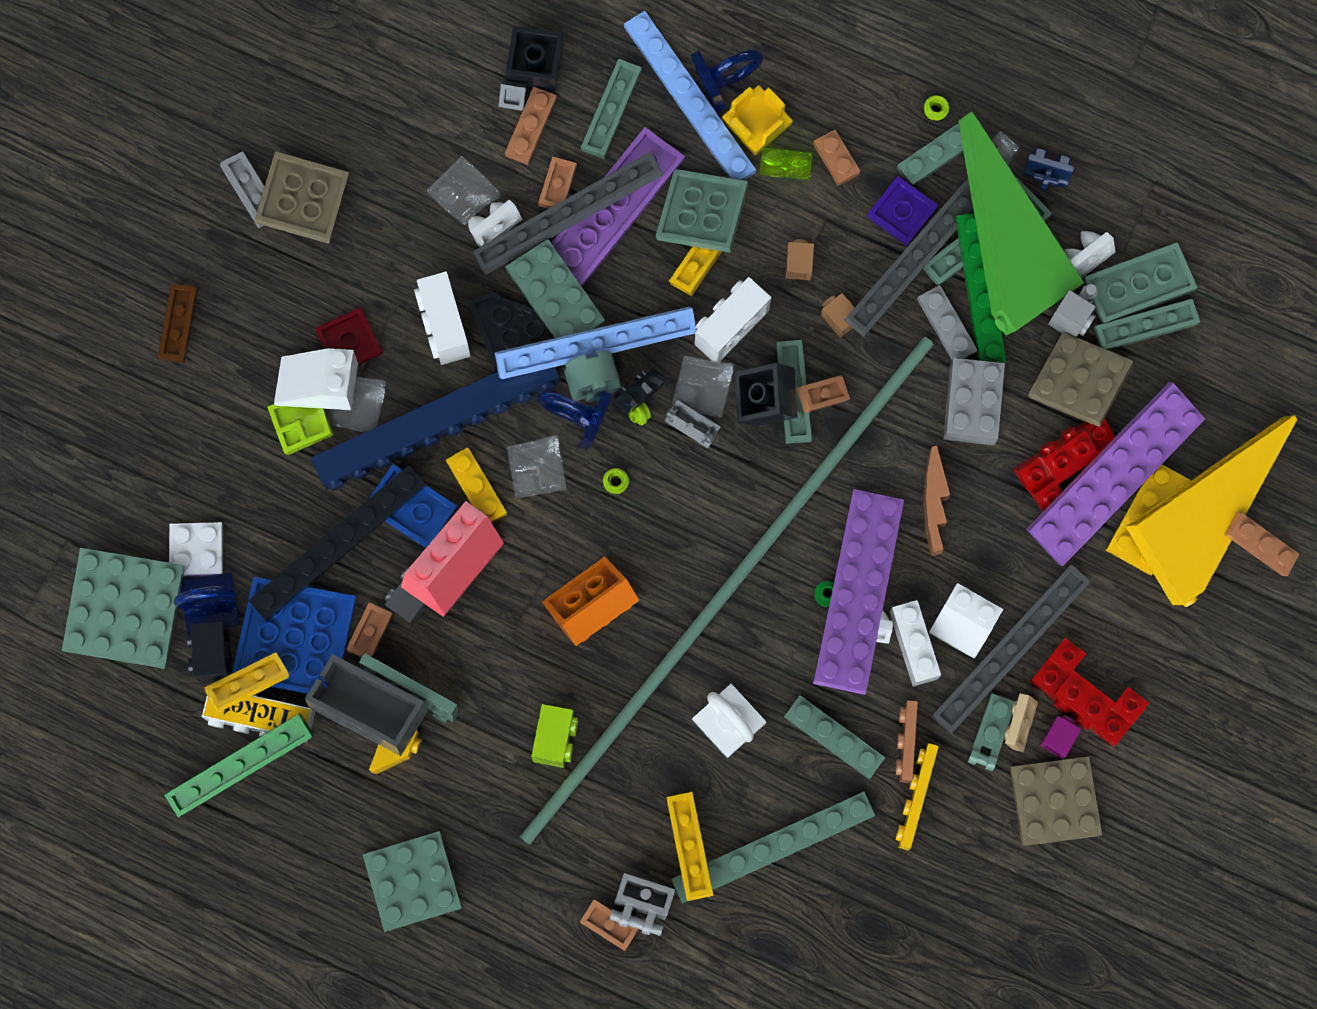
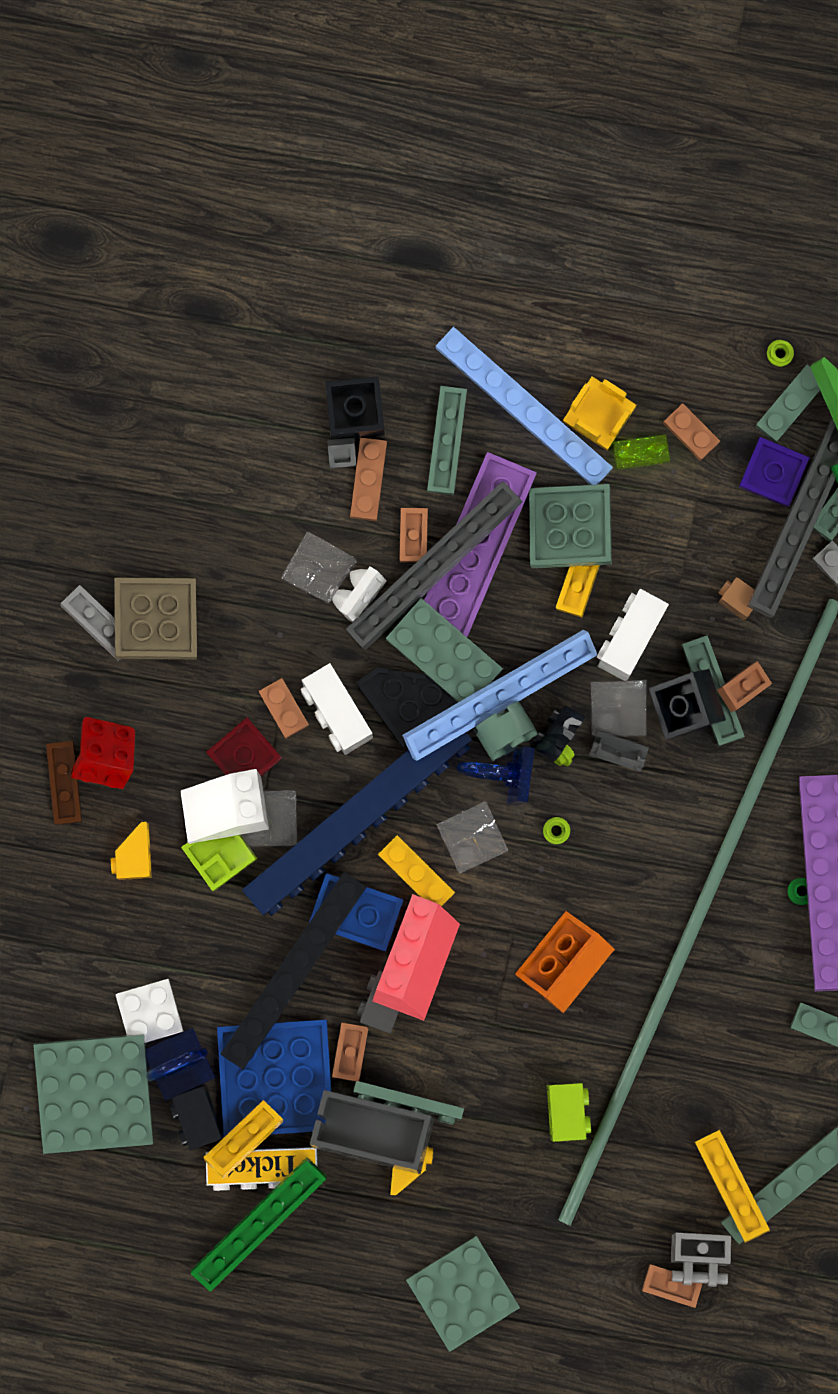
camera: 15 degrees left, 5 degrees up
clear blue tile [690,50,763,113] -> none
white tile [692,684,767,759] -> none
medium nougat brick [785,239,814,280] -> none
none -> red bracket [71,717,135,789]
none -> yellow slope [111,822,152,880]
none -> nougat plate [259,678,309,739]

